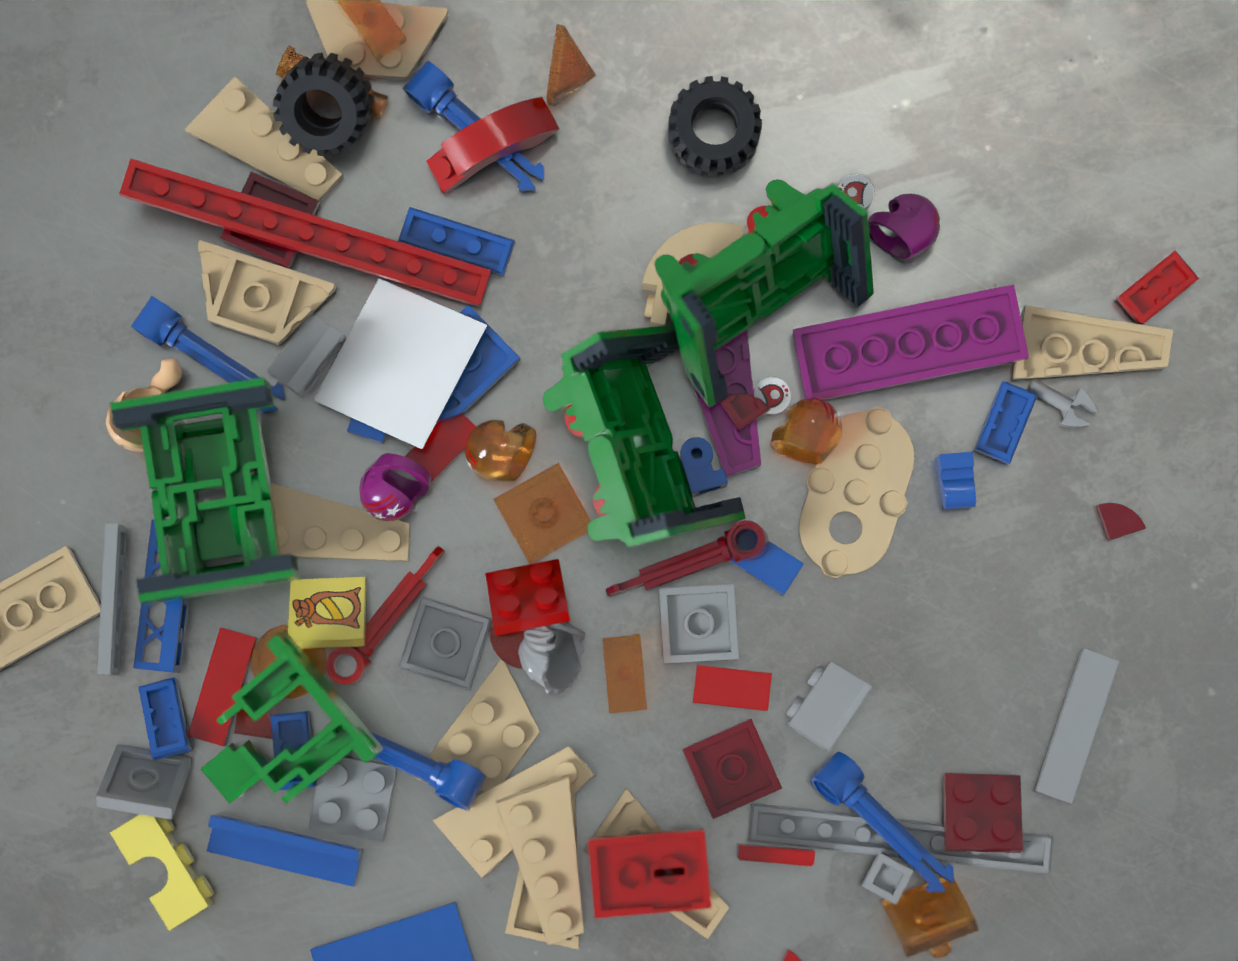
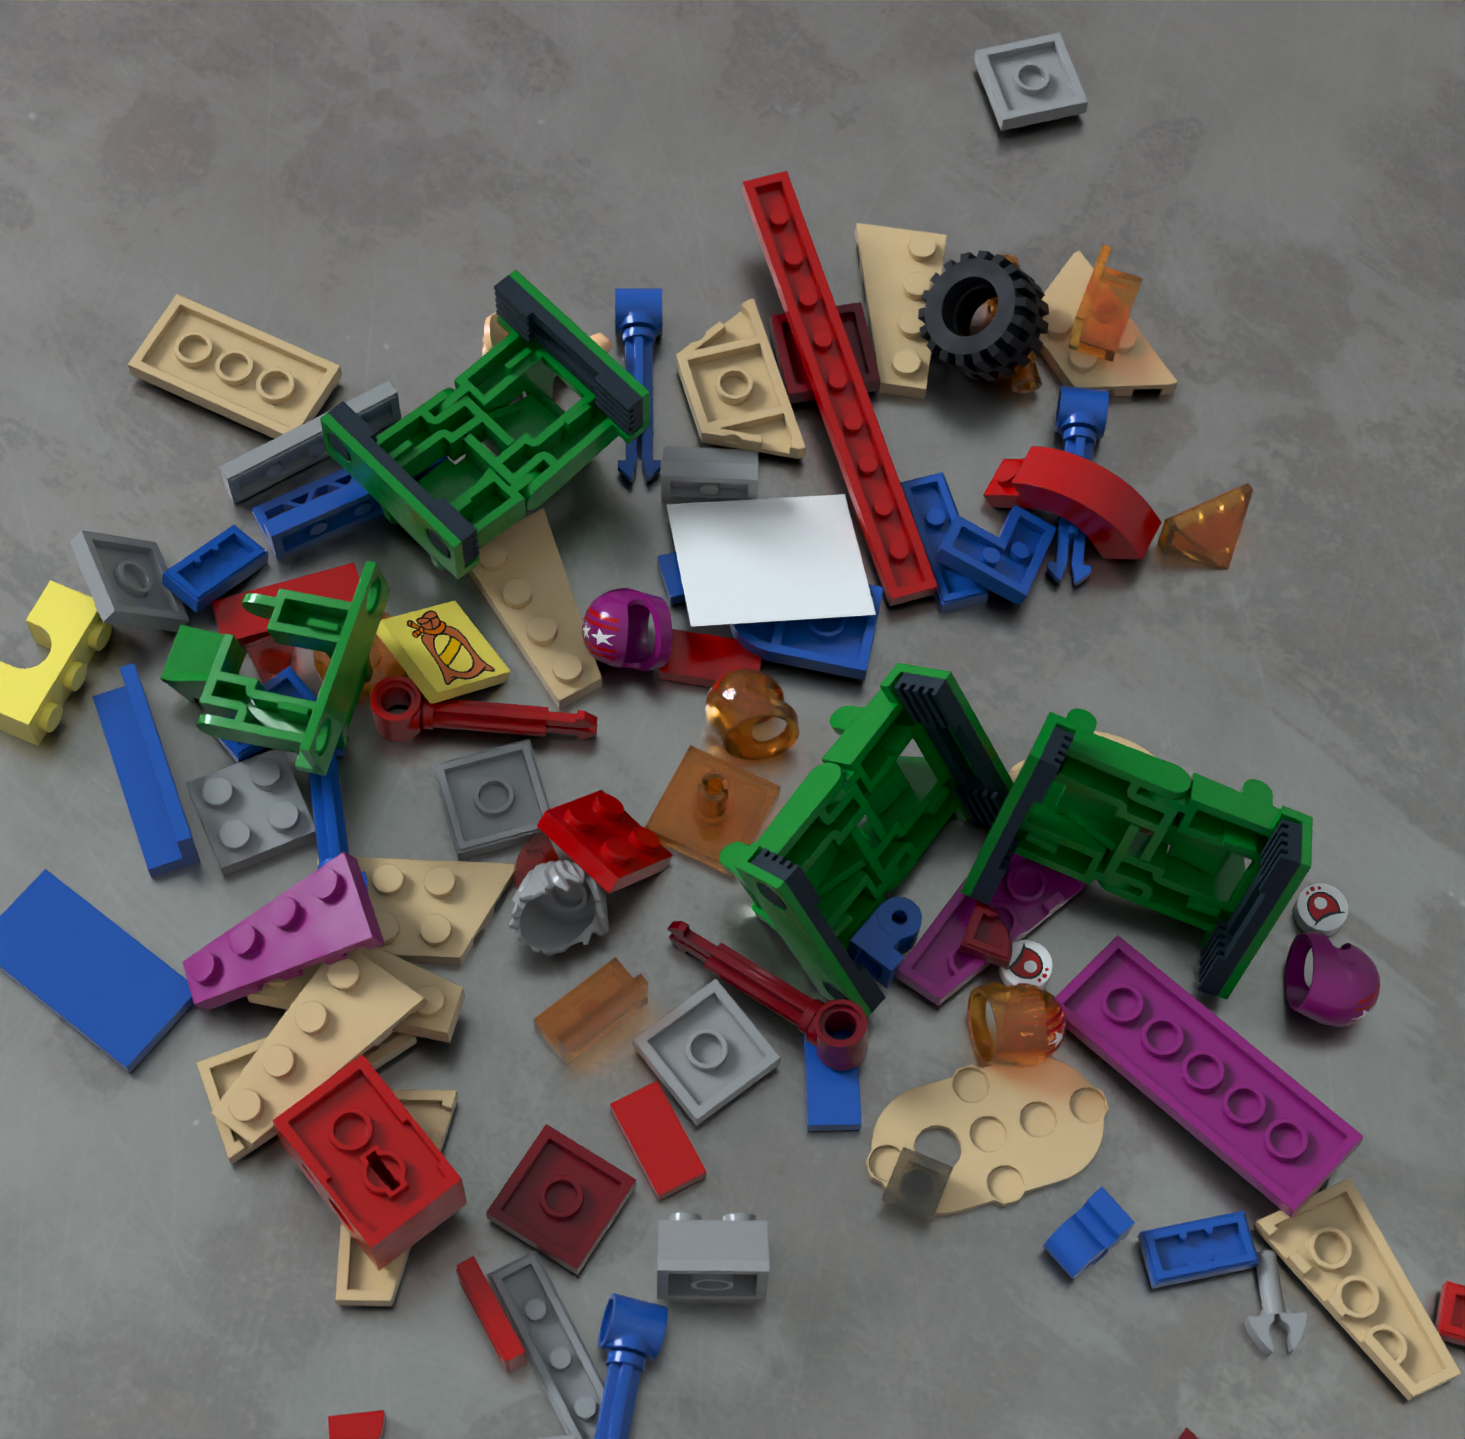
camera: 50 degrees right, 20 degrees down
black tyre [668,76,762,177] -> none
none -> magenta wing [182,852,385,1010]
none -> clear smoke plate [882,1147,953,1221]
none -> blue plate [934,505,1057,606]

